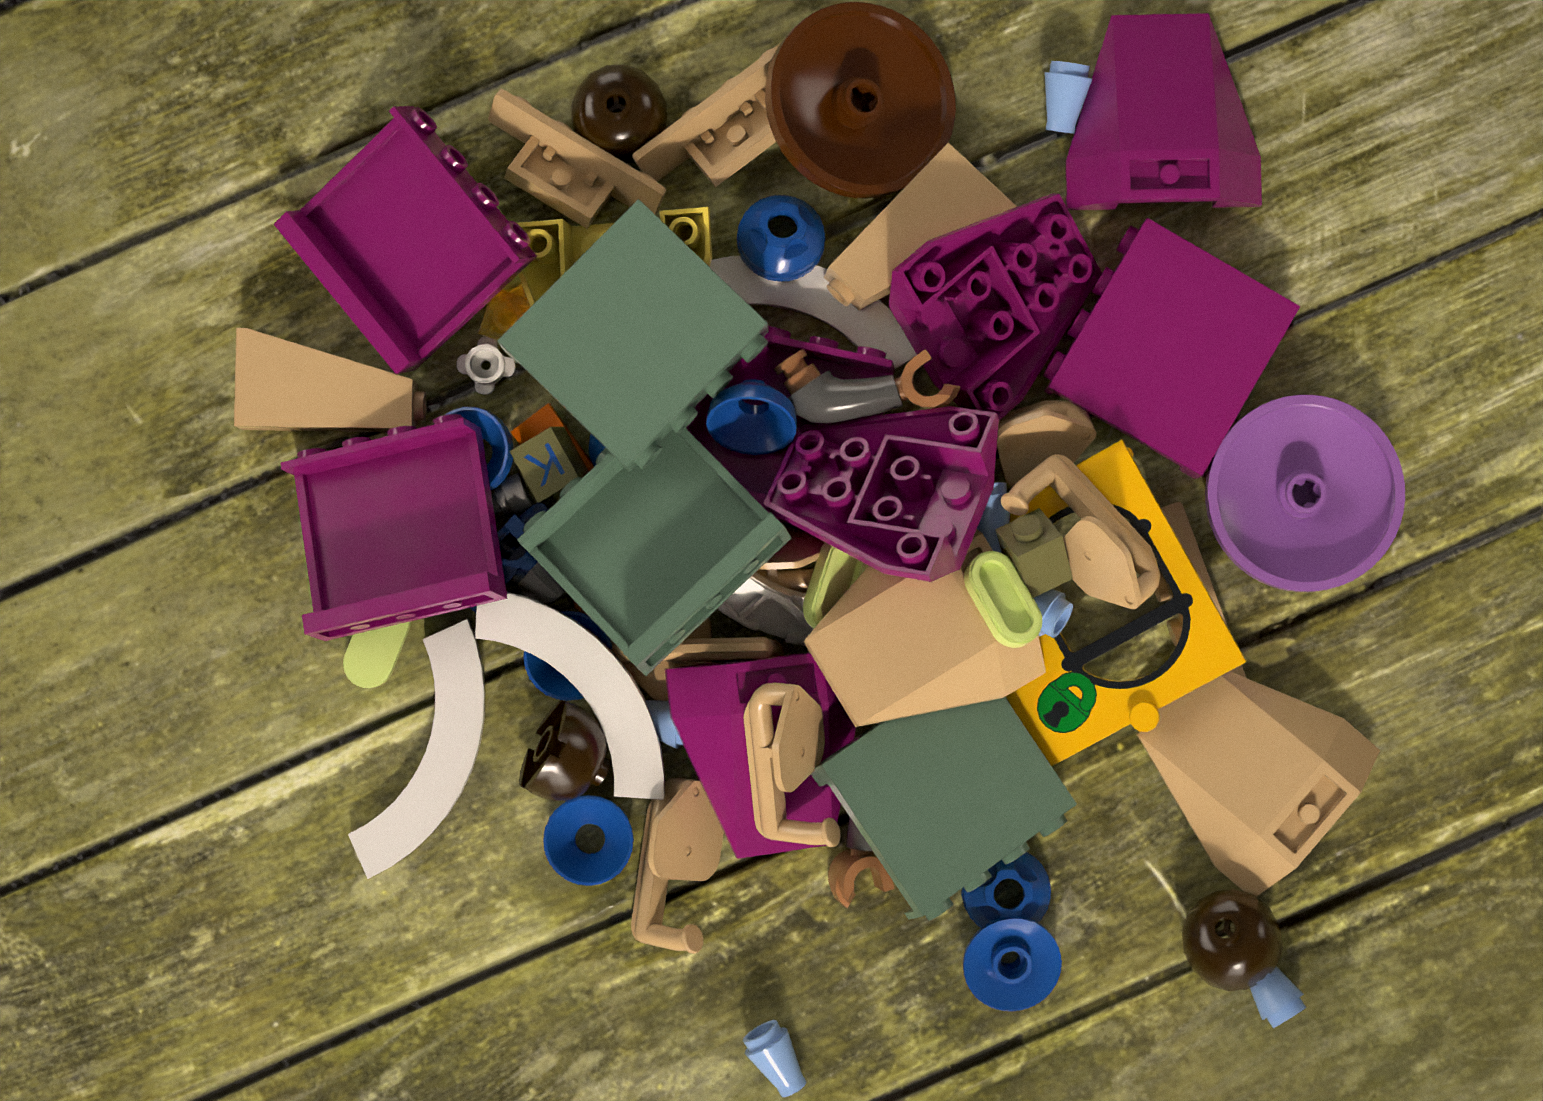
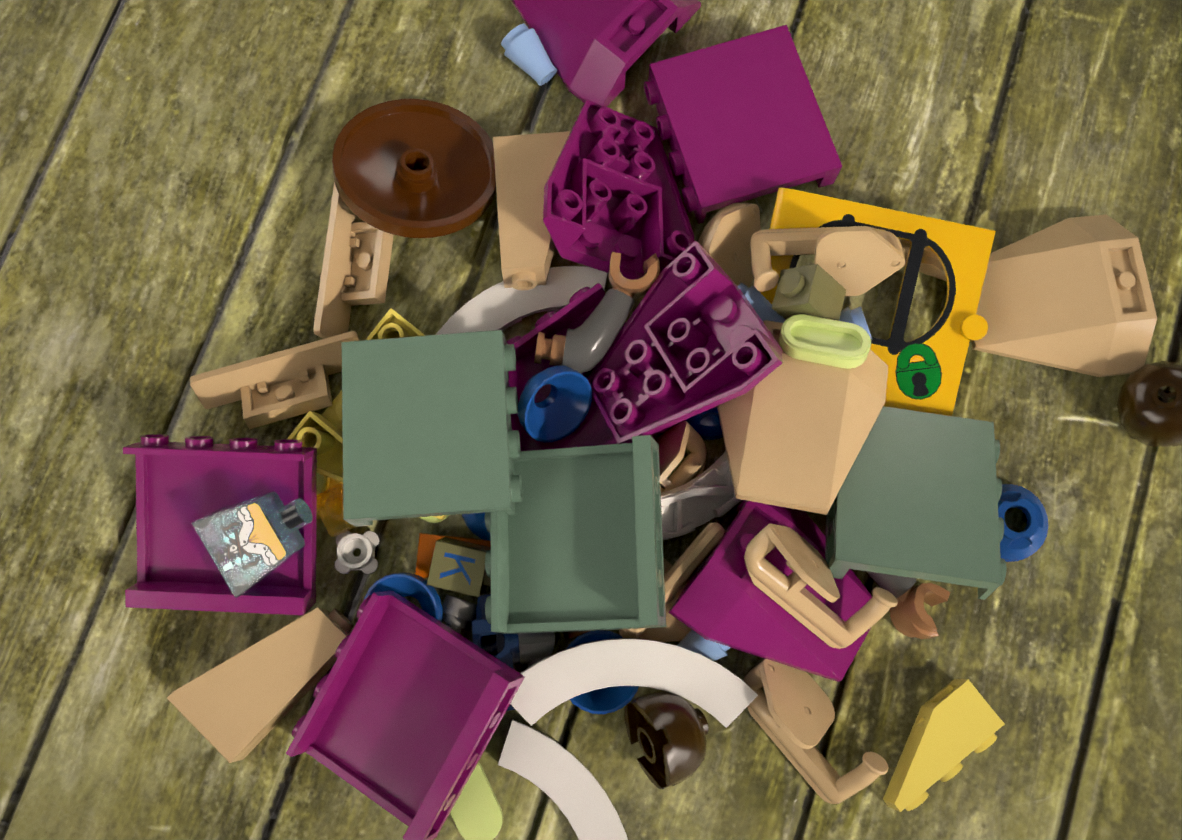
camera: 50 degrees left, 10 degrees down
blue piece [543,795,634,886] -> none
dark brown cylinder [571,64,667,164] -> none
blue piece [736,195,825,282] -> none
light blue cone [743,1020,807,1097] -> none
yellowish green tile [803,542,869,628] -> none
blue dish [963,917,1062,1011] -> none
medium lavender dish [1205,395,1405,592] -> none
none -> torso [192,491,313,598]
none -> light yellow slope [883,679,1005,812]

